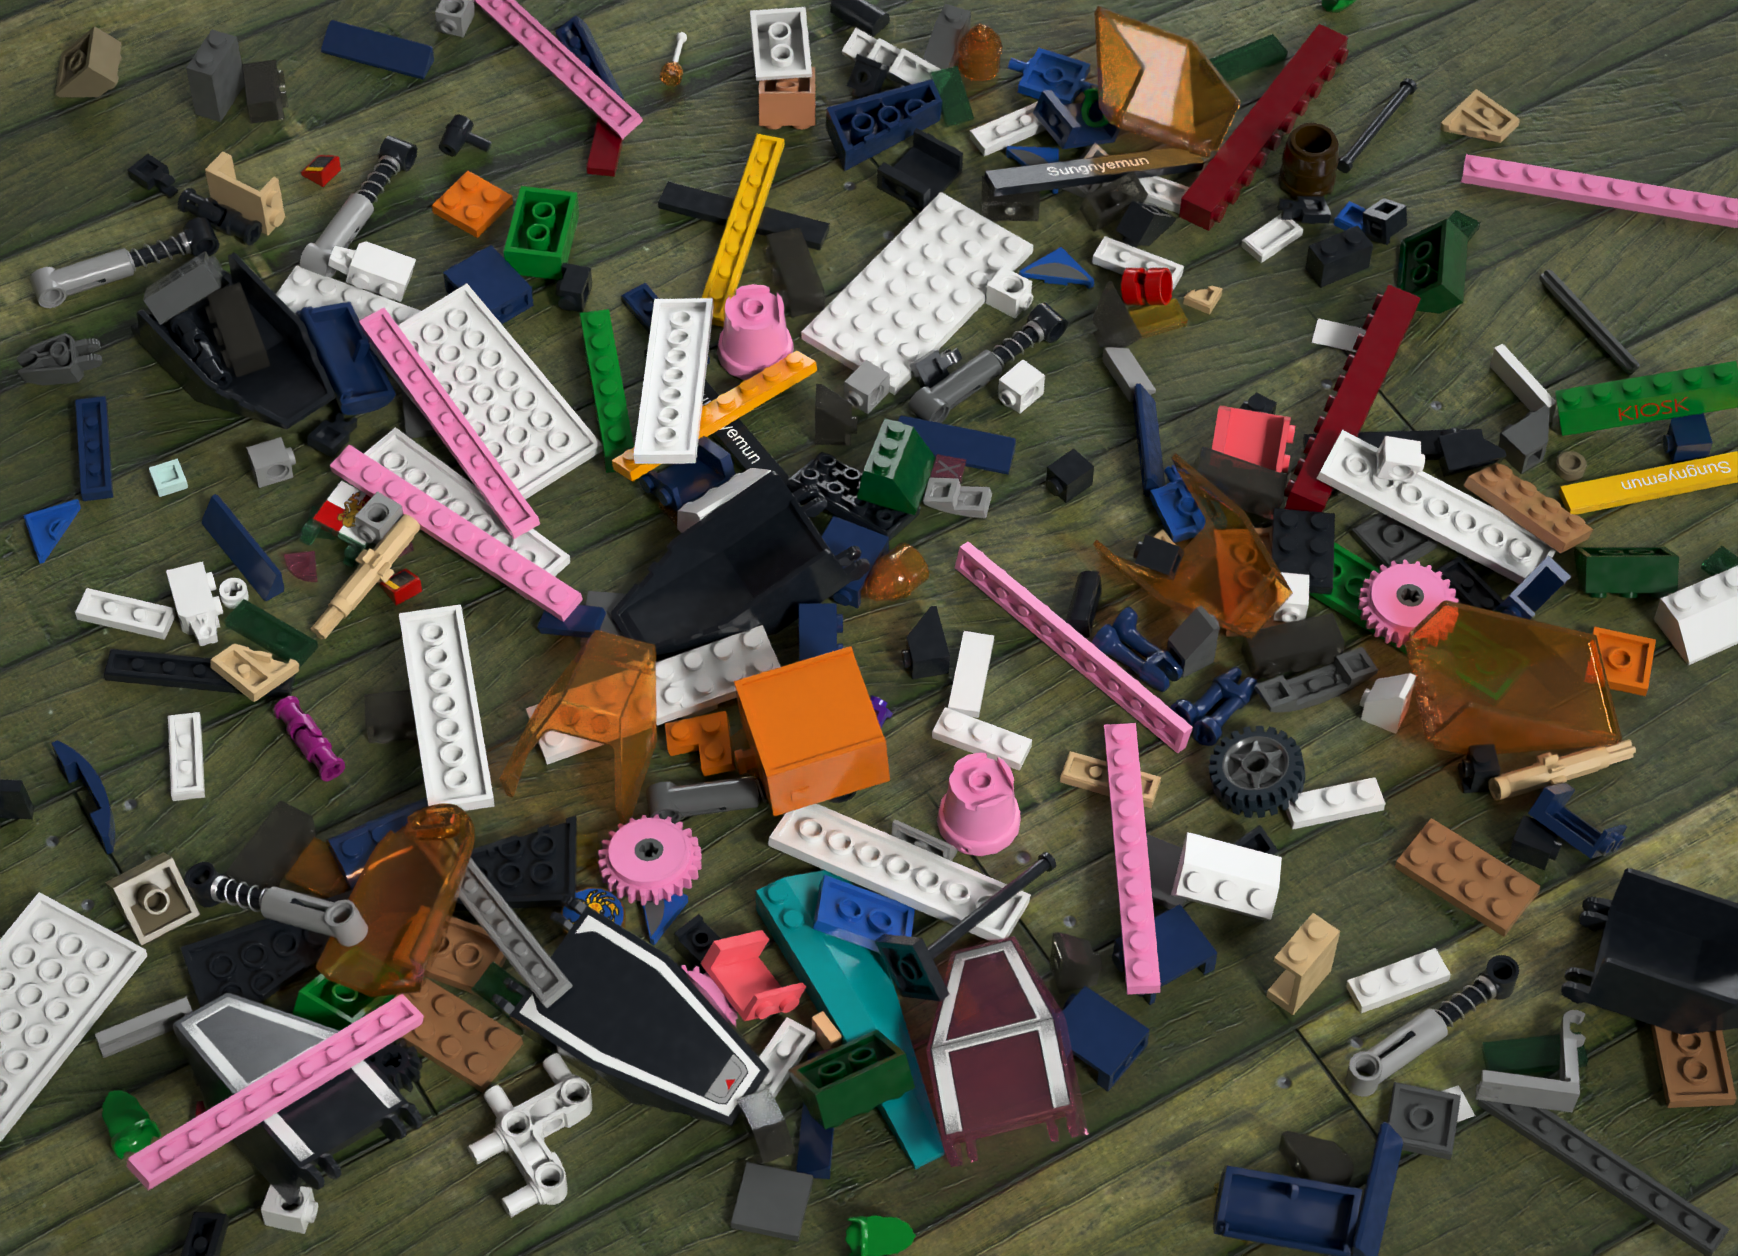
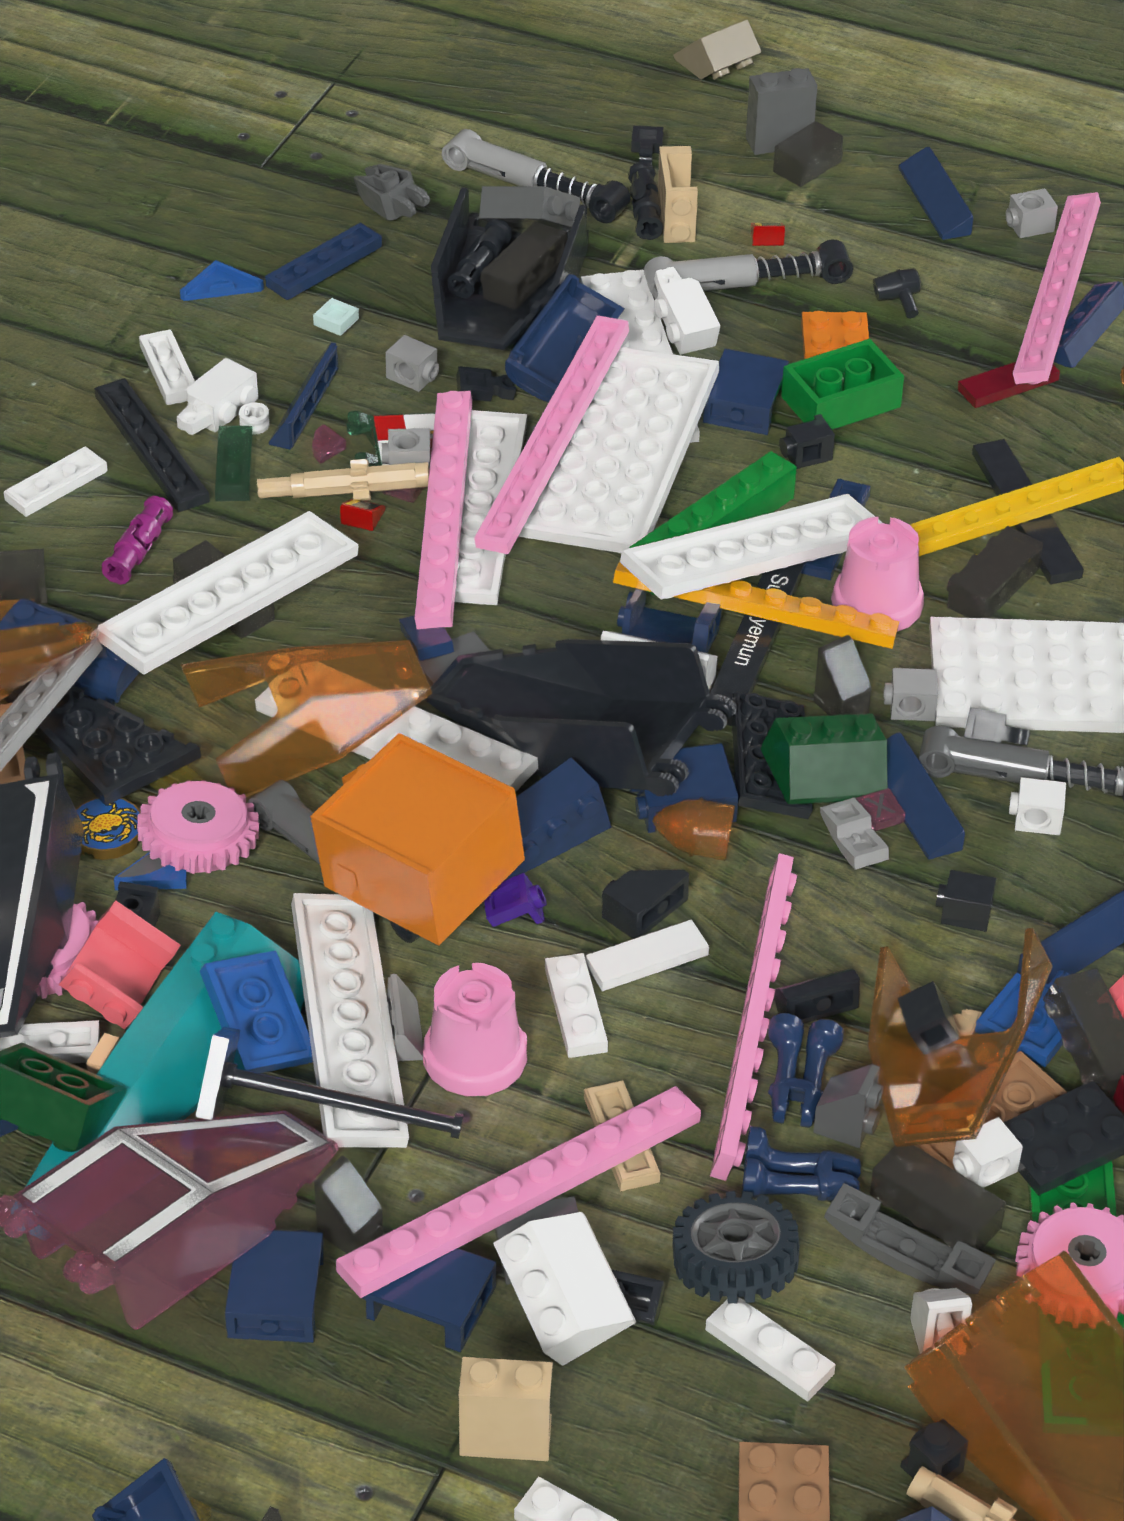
camera: 55 degrees right, 10 degrees down
tan wing [211,643,299,702] -> none

